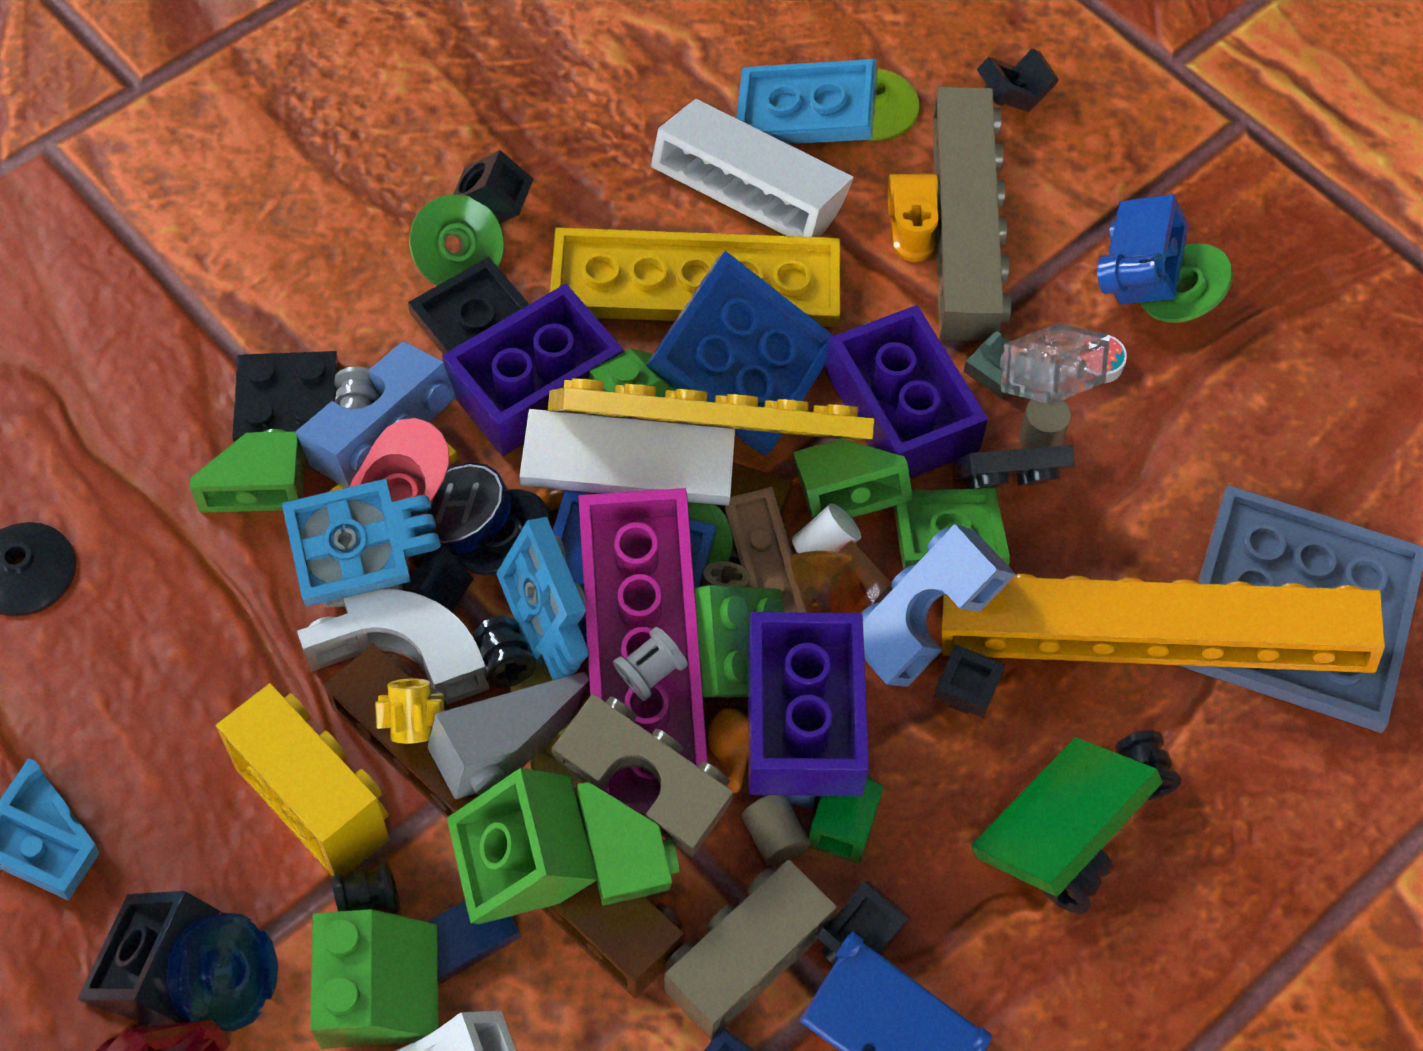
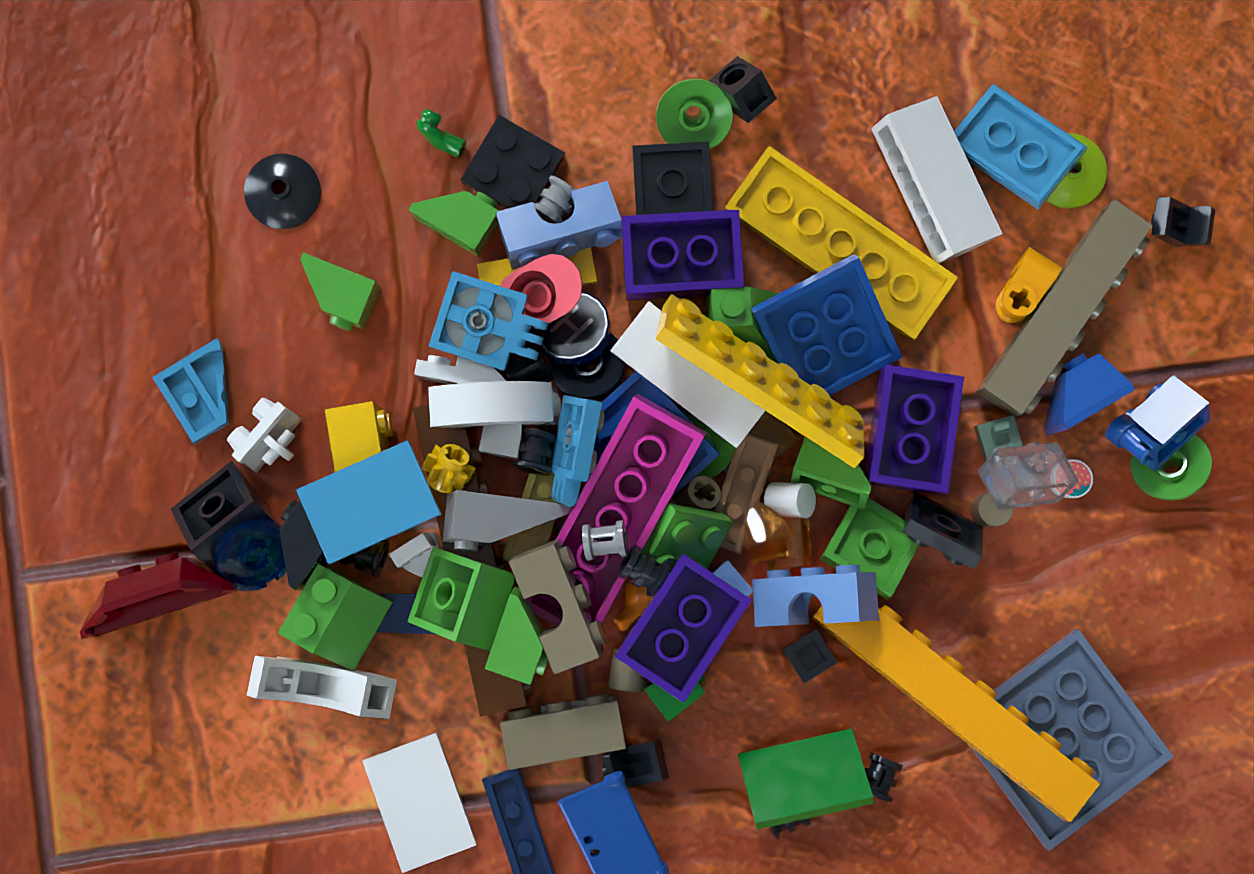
camera: 30 degrees right, 25 degrees up
none -> white hips [227,398,302,473]
none -> black slope [279,499,328,590]
none -> dark azure tile [296,440,442,564]
none -> bright green slope [300,252,381,331]
none -> white tile [389,532,440,577]
none -> green arm [416,108,467,158]
none -> white arch [428,381,561,429]
none -> black bush [617,545,671,597]
none -> blue slope [1044,353,1135,436]

